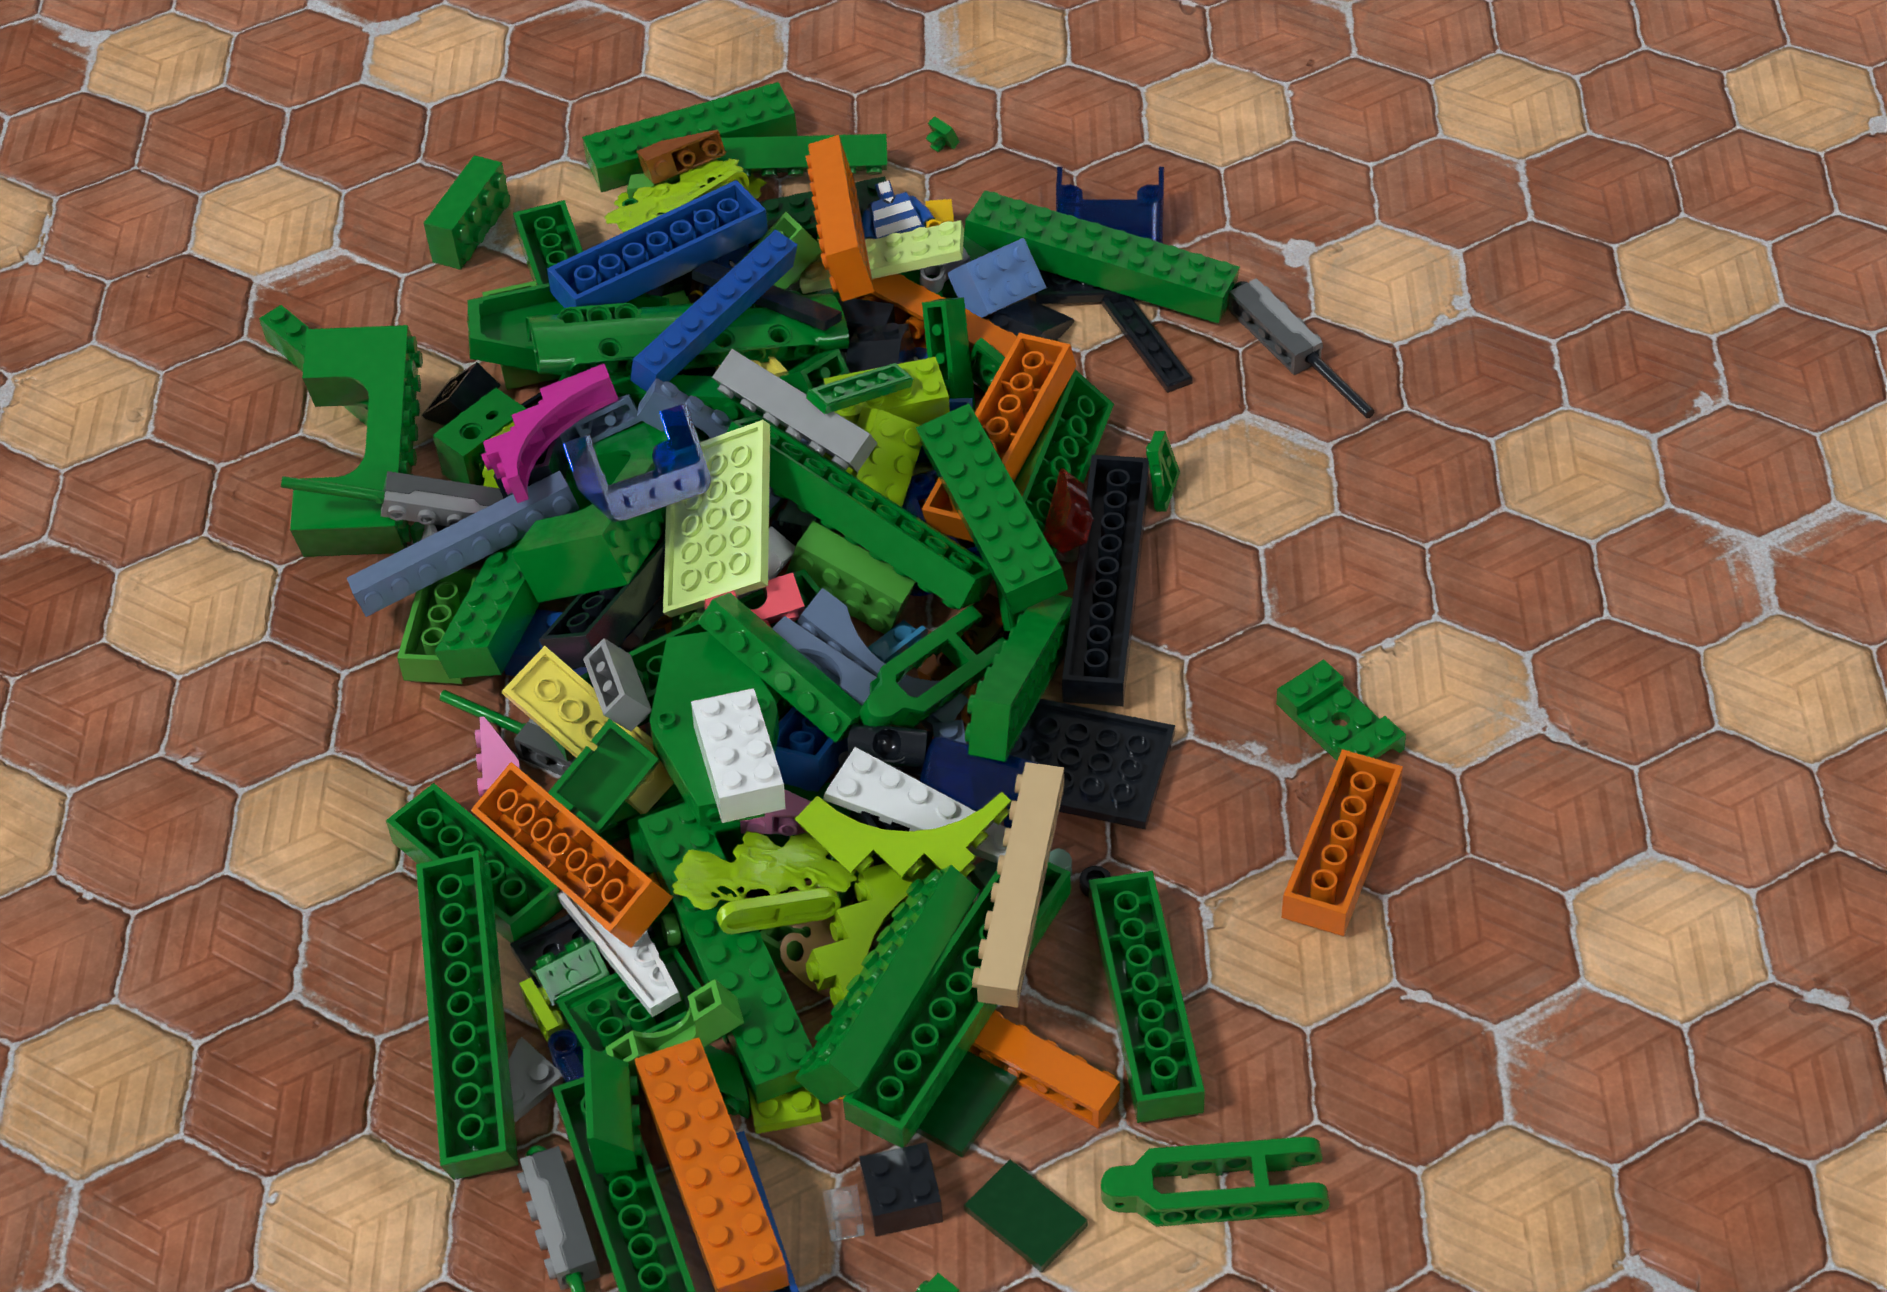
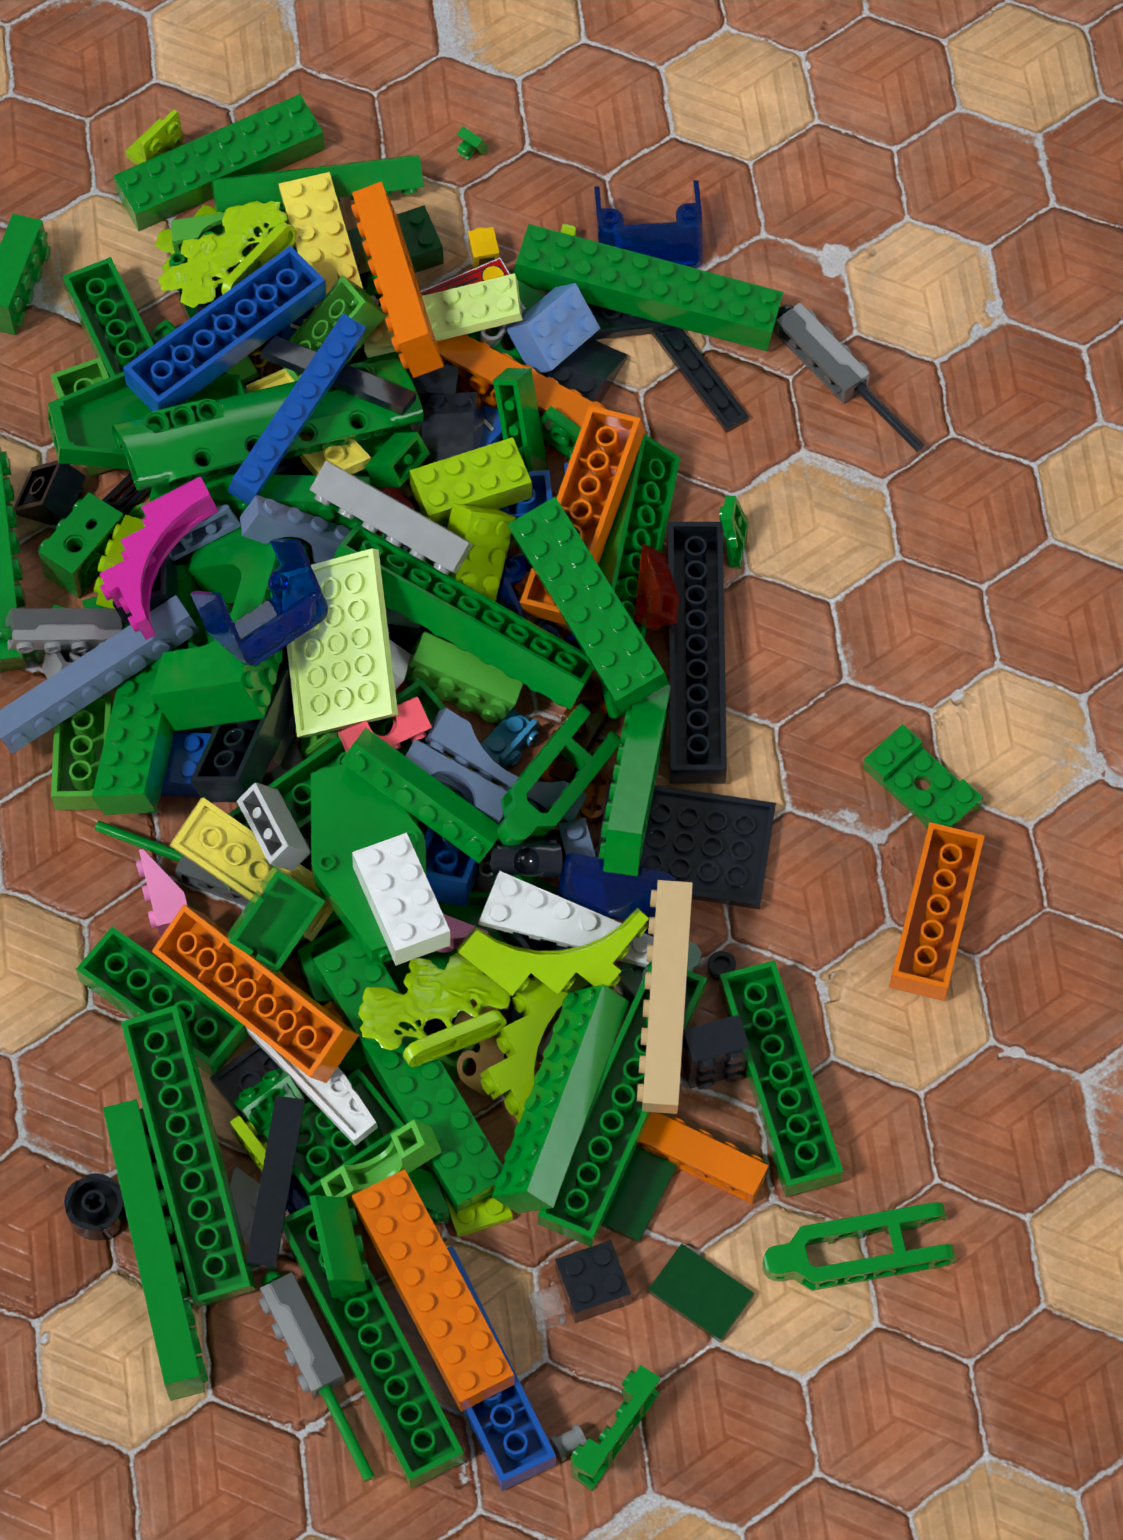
camera: 10 degrees left, 15 degrees up
dark orange slope [637,130,726,184] -> none
bright green tile [660,913,681,947] -> none
green tile [806,363,913,414] -> none
torso [862,180,942,239] -> none
none -> black brick [64,1173,127,1241]
none -> green brick [102,1099,209,1401]
none -> lime bracket [125,109,183,165]
none -> black tile [246,1096,305,1269]
none -> light yellow plate [279,172,363,310]
none -> black brick [681,1015,750,1089]

